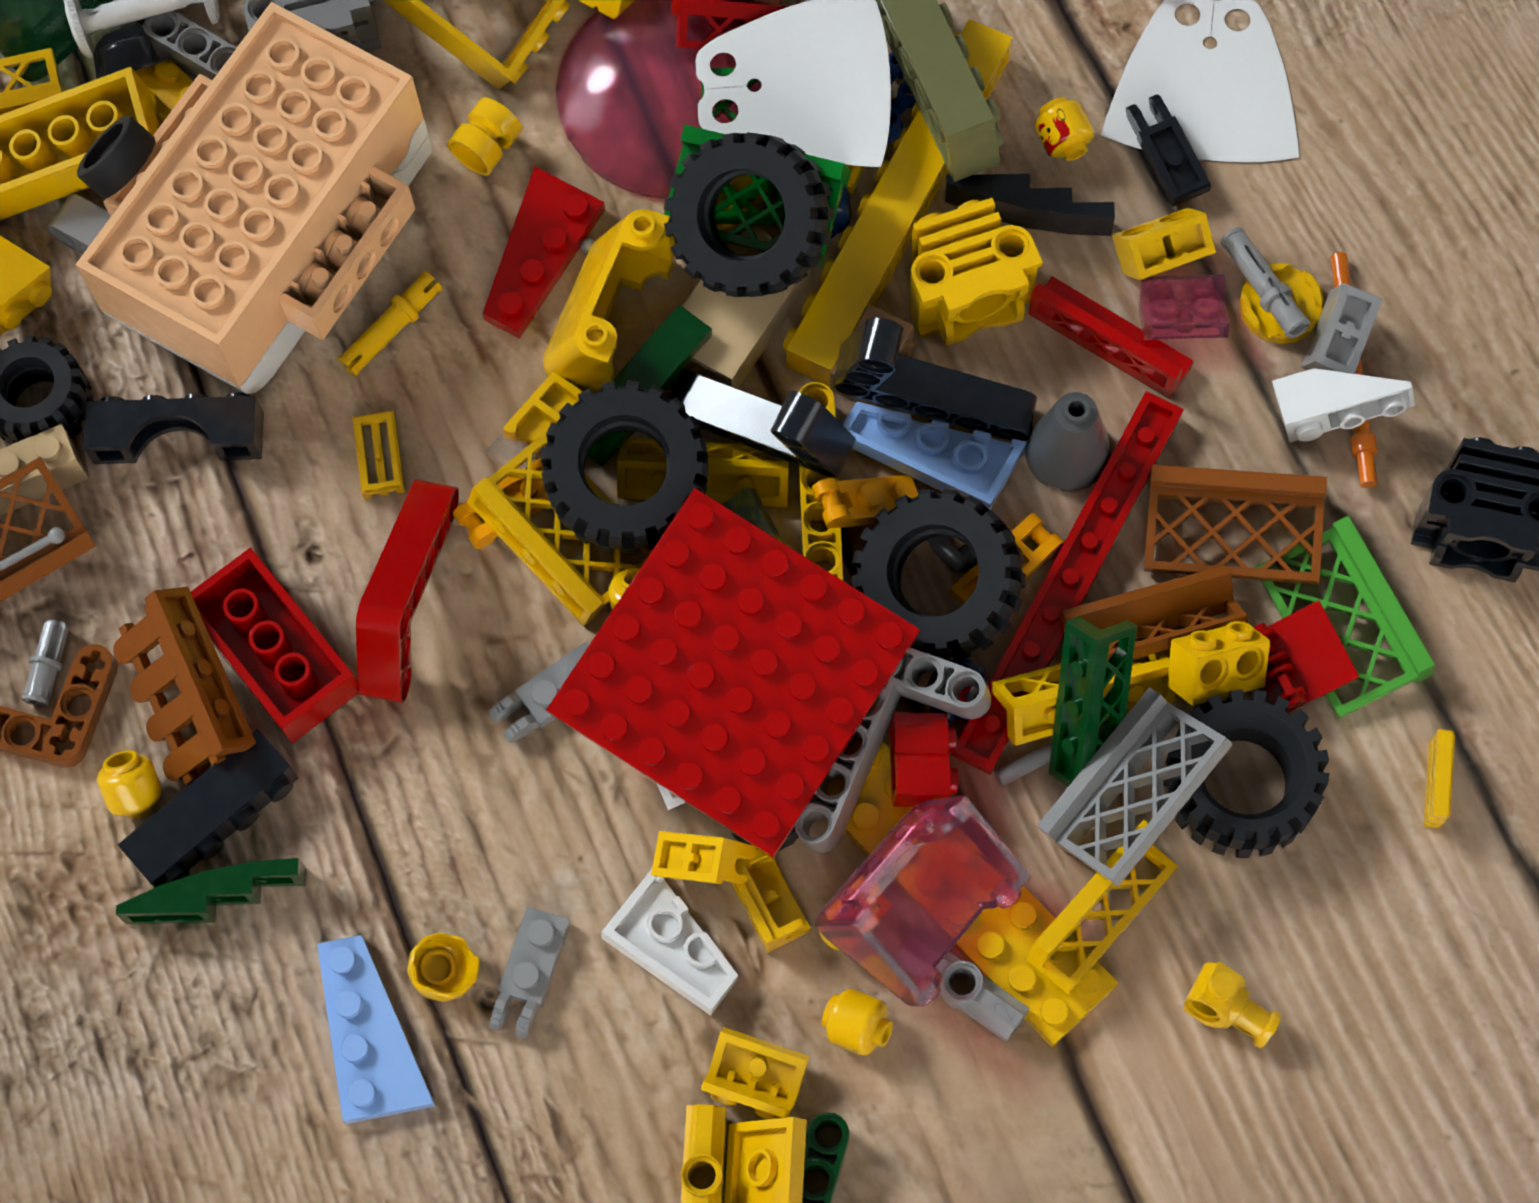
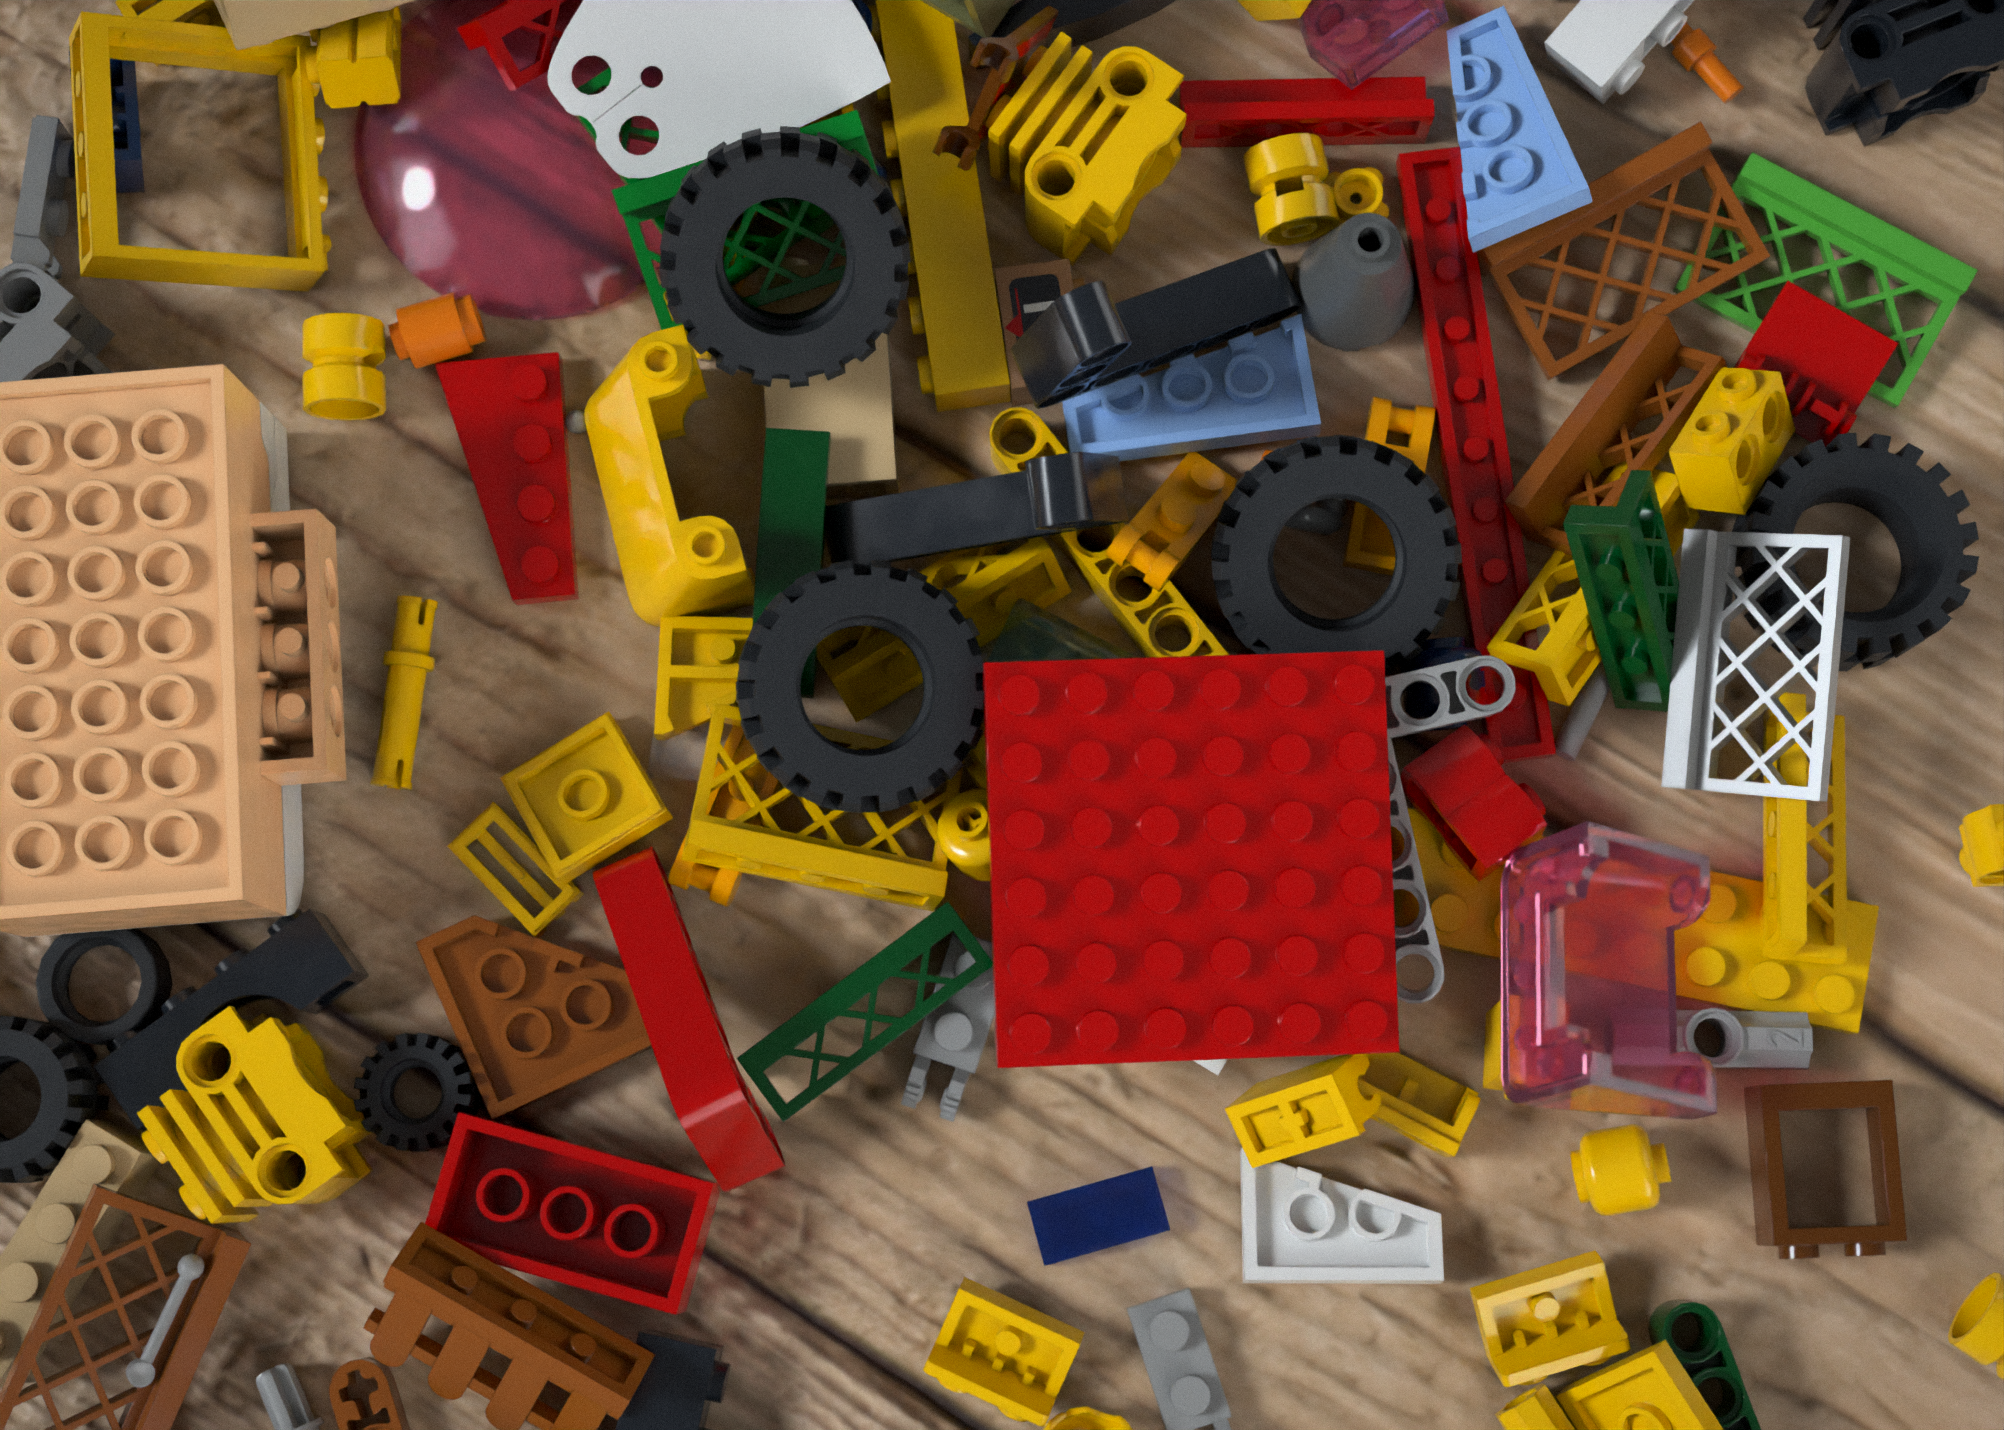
camera: 35 degrees left, 10 degrees up
none -> black tyre [36,928,173,1046]
none -> yellow piece [137,1006,373,1224]
none -> black tyre [354,1032,481,1152]
none -> orange brick [388,292,487,369]
none -> dark orange plate [415,915,652,1120]
none -> yellow plate [500,711,673,885]
none -> dark green fence [737,902,993,1122]
none -> yellow bracket [923,1277,1085,1427]
none -> reddish brown flag [932,5,1059,171]
none -> clear blue tile [1027,1166,1170,1266]
none -> yellow wheel [1243,133,1340,246]
none -> yellow plate [1323,167,1389,226]
none -> light blue wing [1446,6,1593,253]
none -> reddish brown window [1744,1080,1907,1259]

